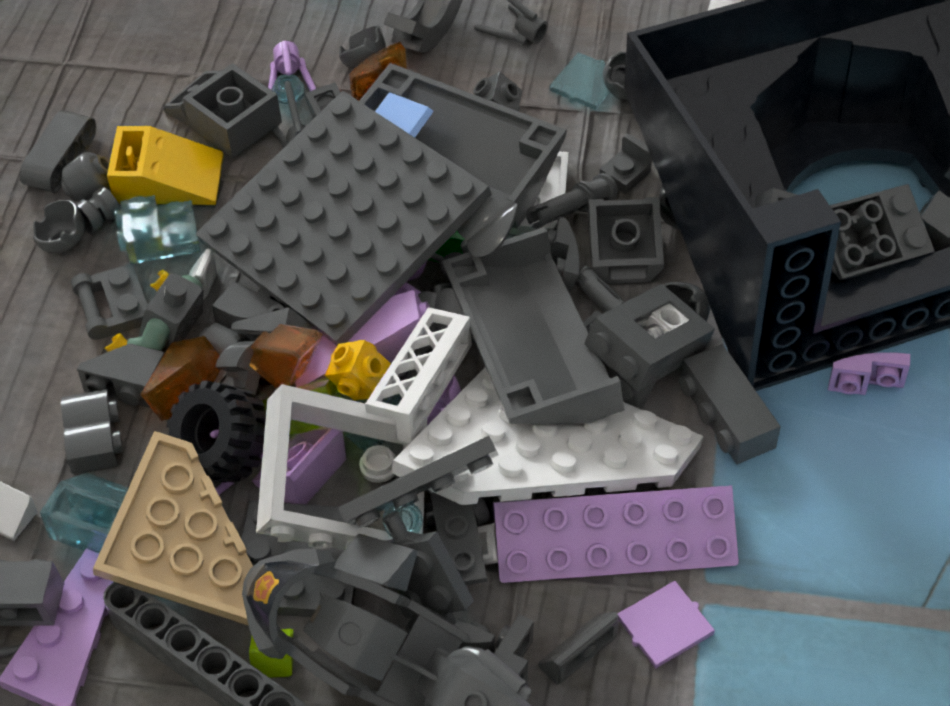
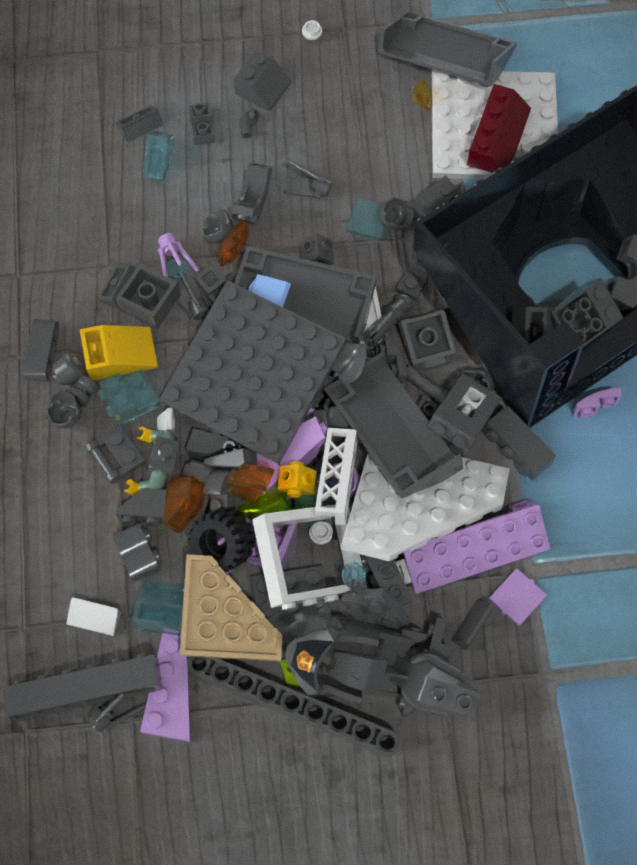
camera: 15 degrees left, 15 degrees up
dark grey slope [334,534,418,591] -> none
dark grey plate [338,435,499,528] -> none

